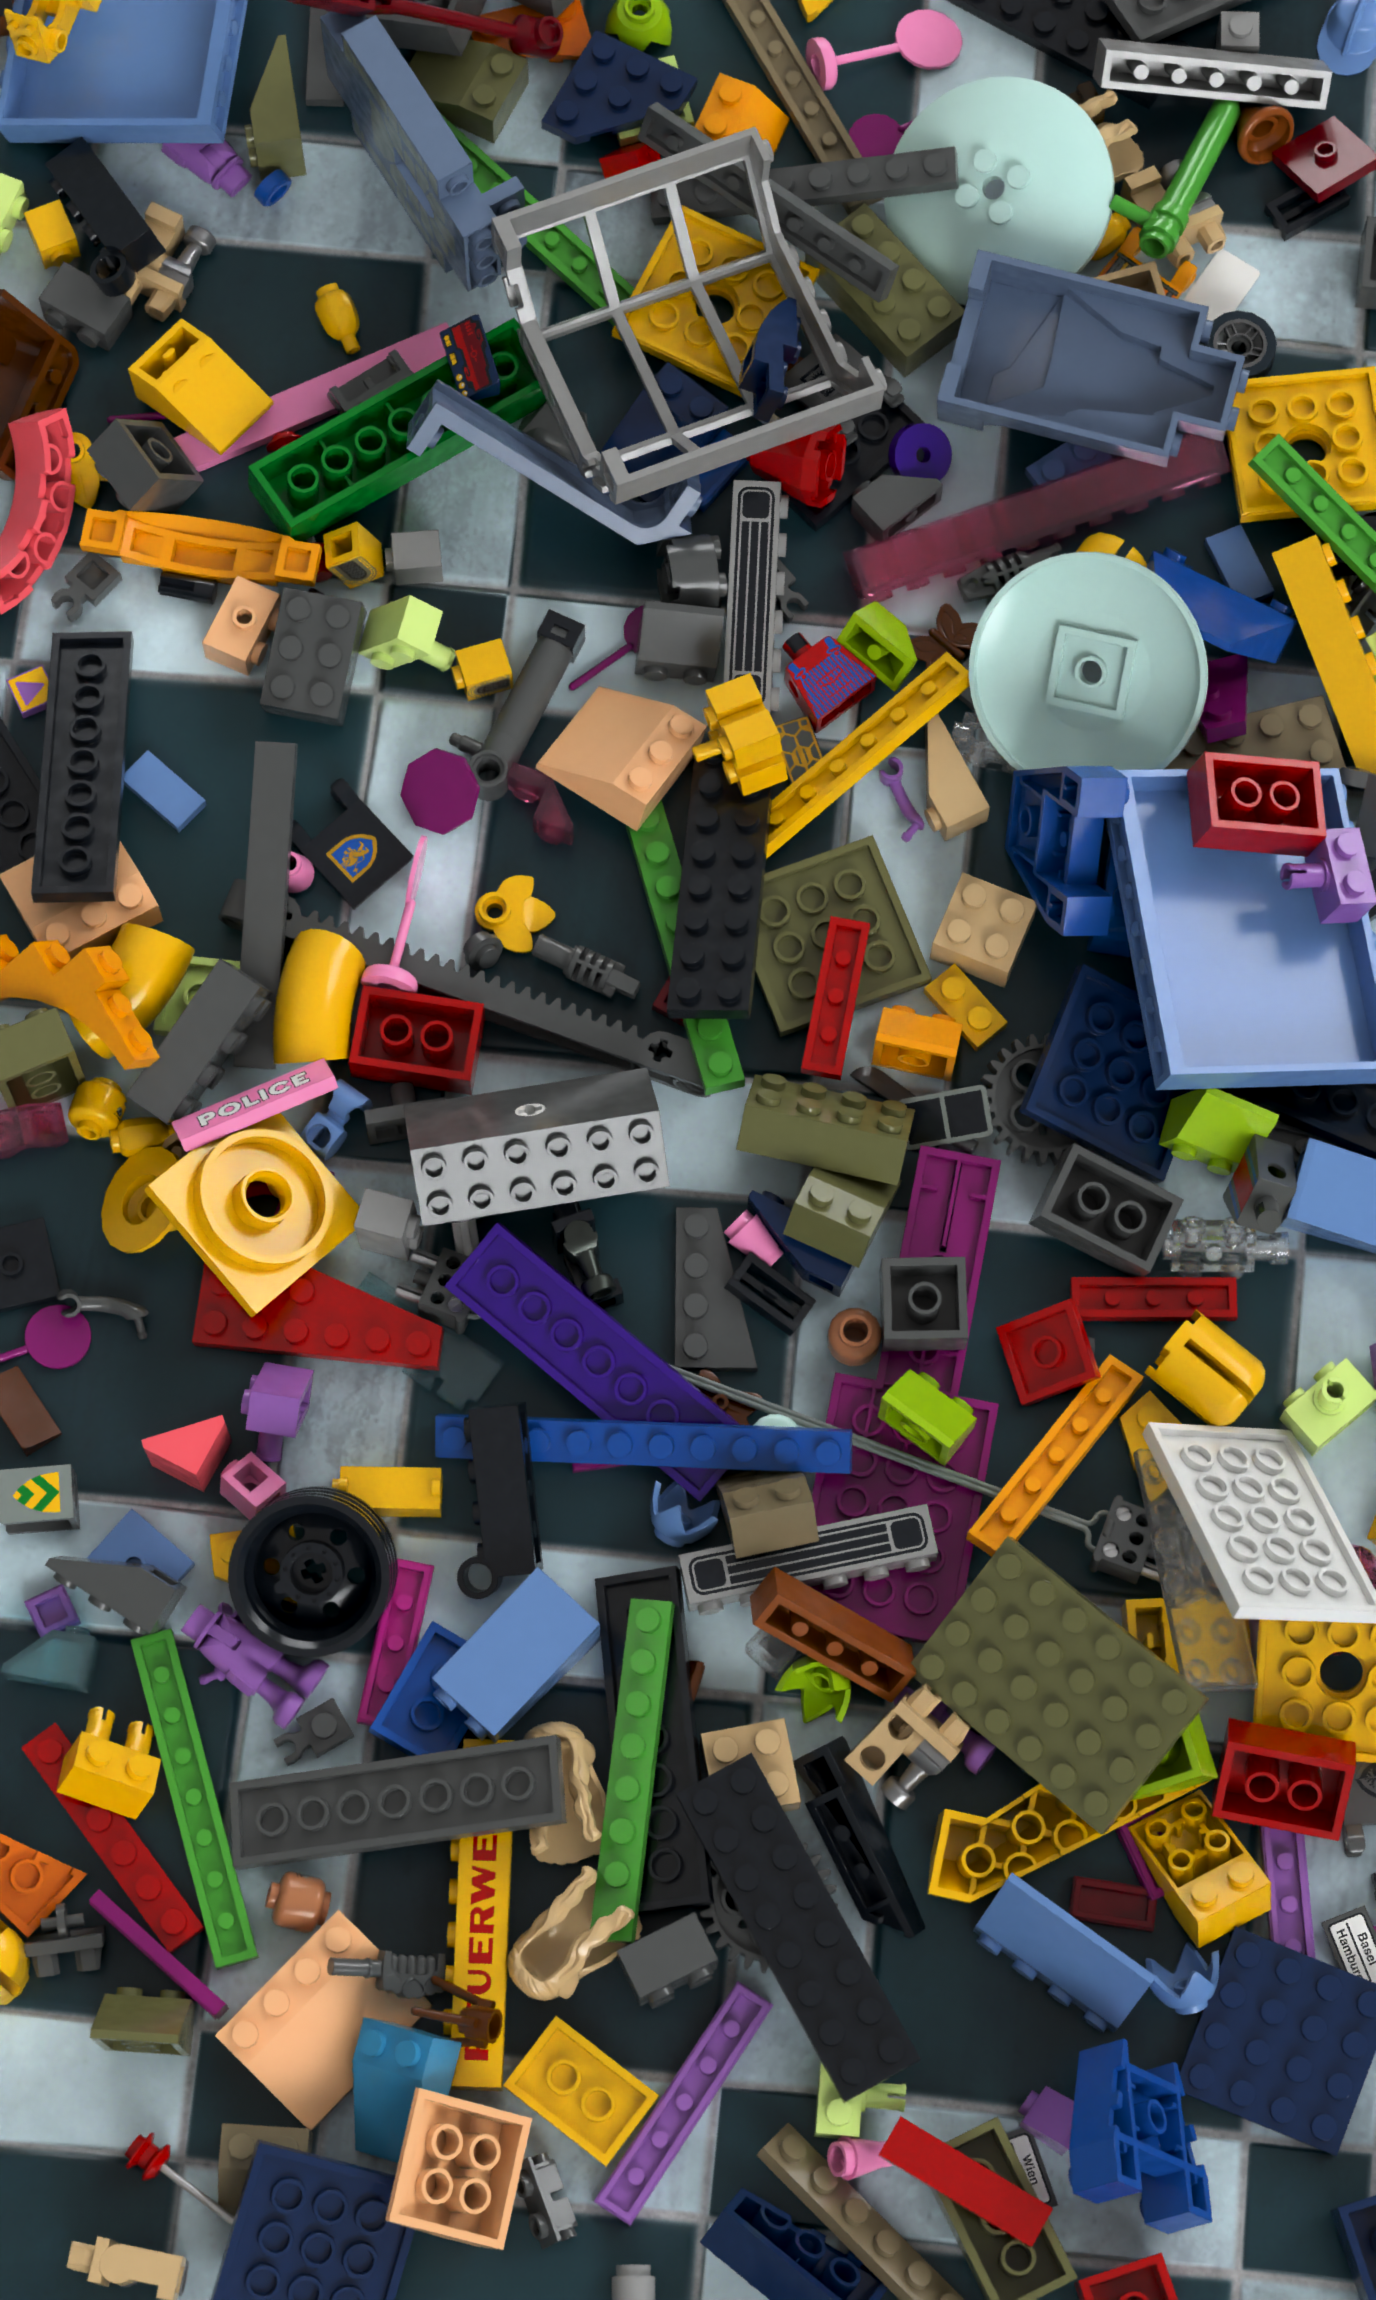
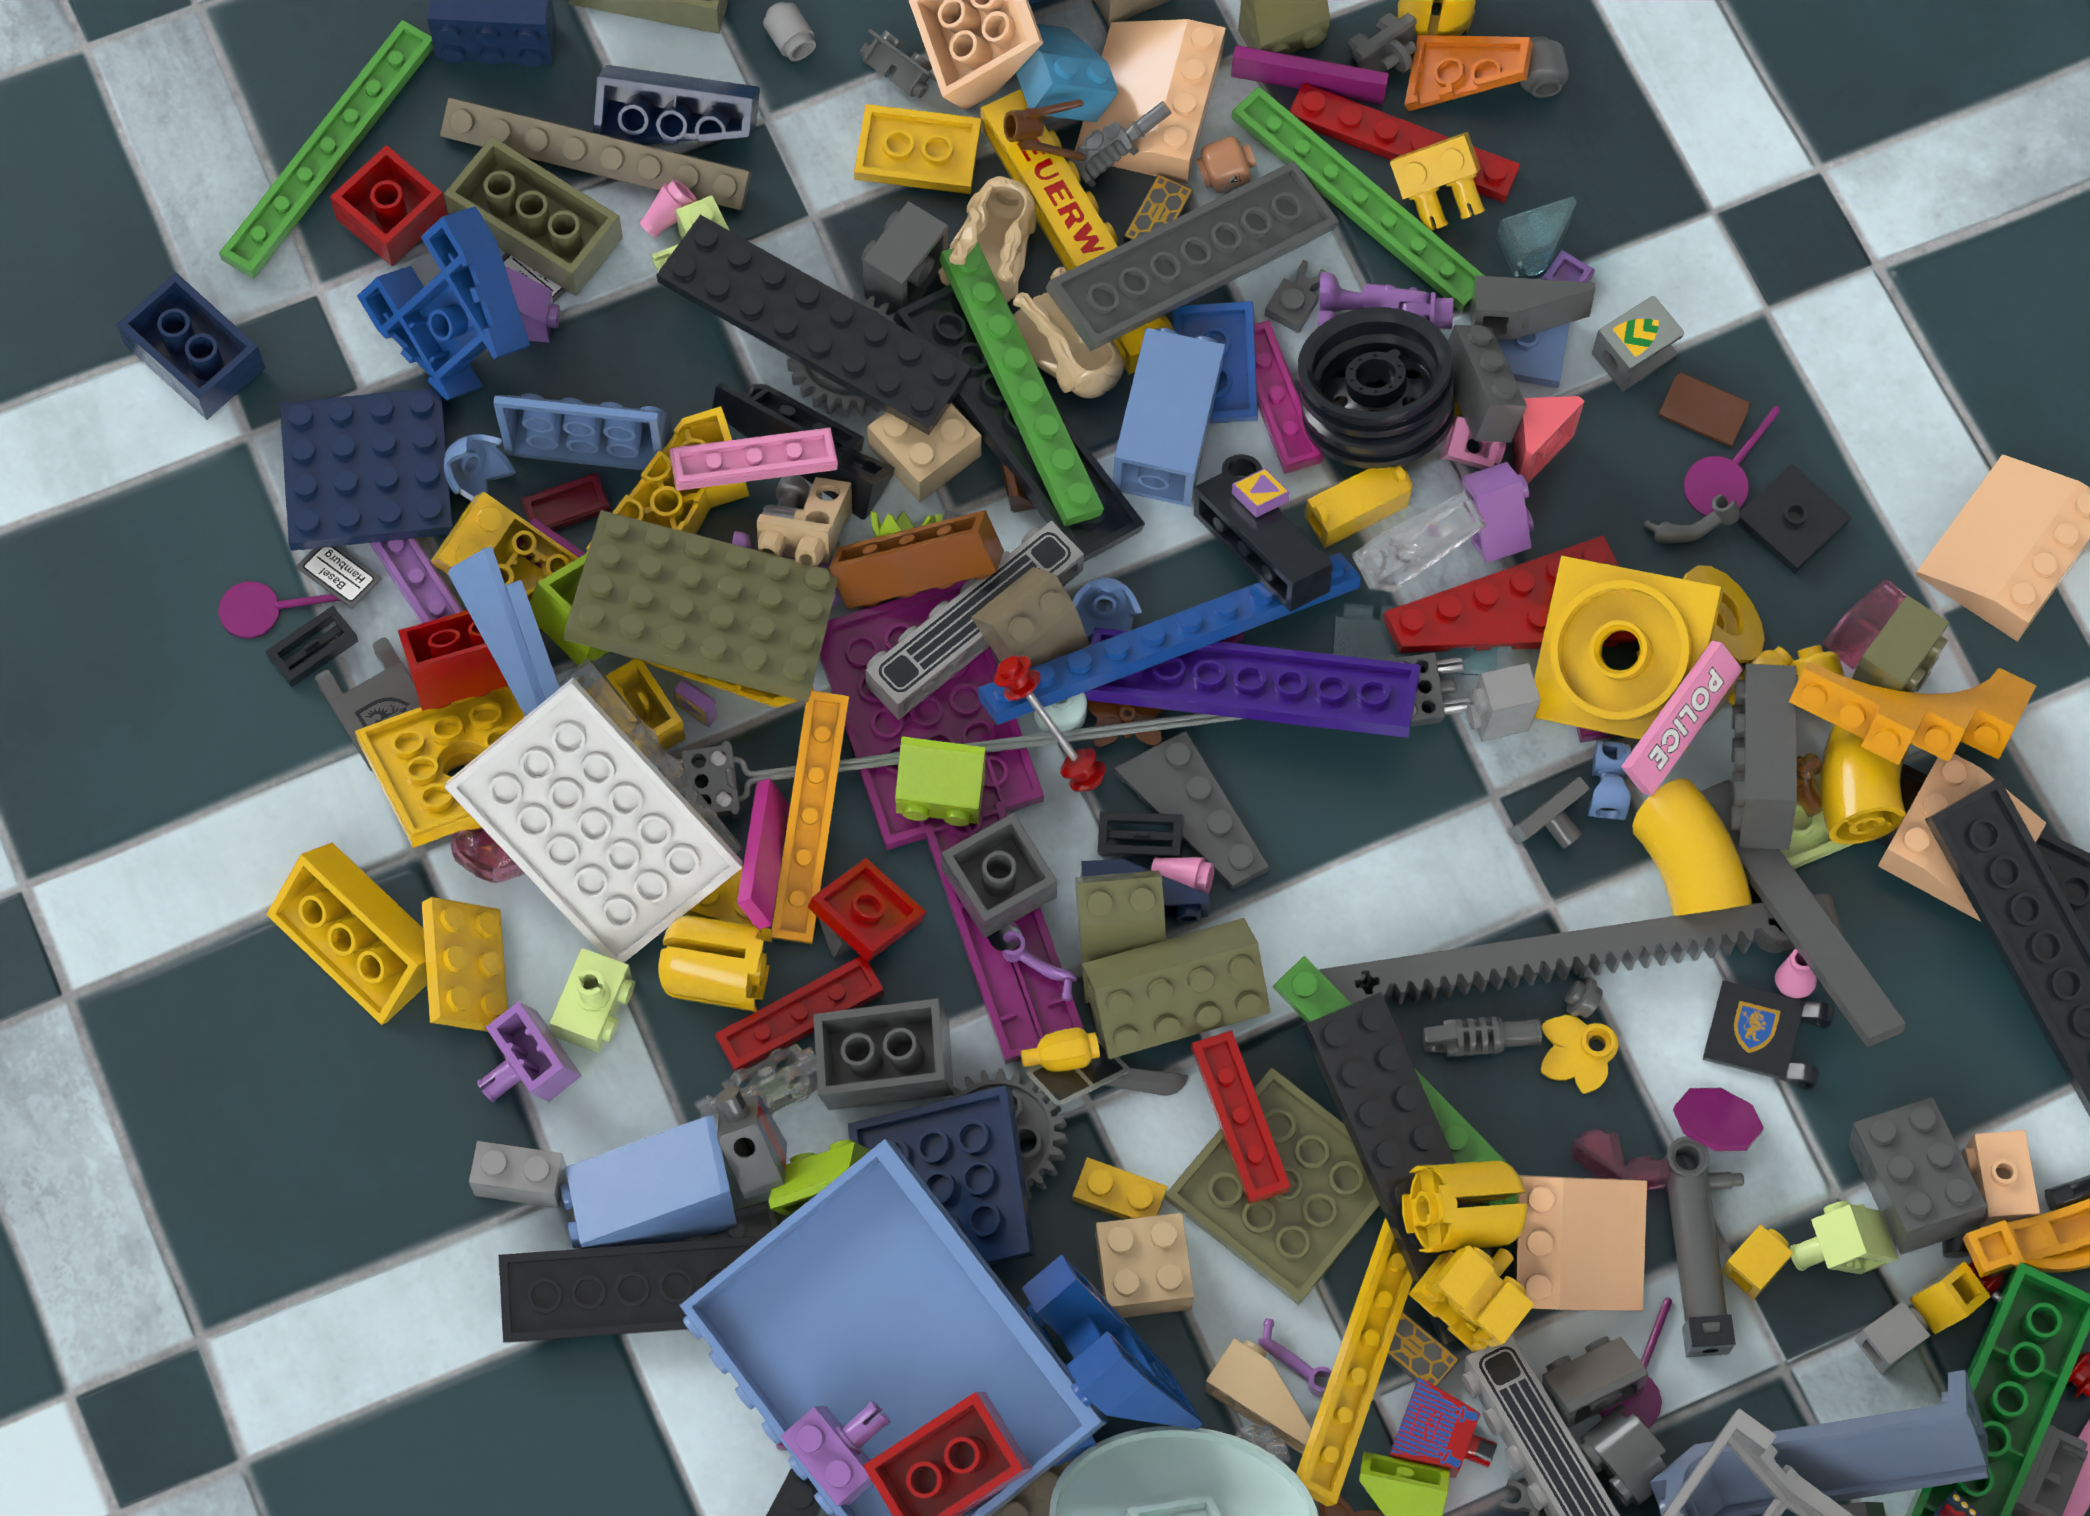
camera: 150 degrees right, 5 degrees down
medium blue tile [124,750,207,833] -> none
red brick [348,985,486,1095] -> none
bright pink piece [360,835,428,993] -> none
piece [403,1067,670,1256] -> none
hips [552,1202,624,1310] -> none
medium lavender tile [594,1981,773,2226] -> none
nougat head [827,1308,882,1366] -> none
light orange slope [871,1005,963,1082] -> none
red tile [878,2116,1054,2248] -> none
none -> medium blue wedge [448,546,560,717]
none -> bright pink tile [669,428,838,491]
none -> dark pink tile [737,778,790,930]
none -> red axle [994,656,1106,792]
none -> medium lavender piece [1002,931,1077,1001]
none -> yellow plant [1020,1027,1100,1072]
none -> tile [1123,174,1193,243]
none -> medium lavender tile [1232,468,1290,518]
none -> clear slope [1352,491,1486,593]
none -> yellow cylinder [1402,1161,1527,1253]
none -> dark grey brick [1448,325,1527,442]
none -> clear orange arm [1797,753,1823,817]

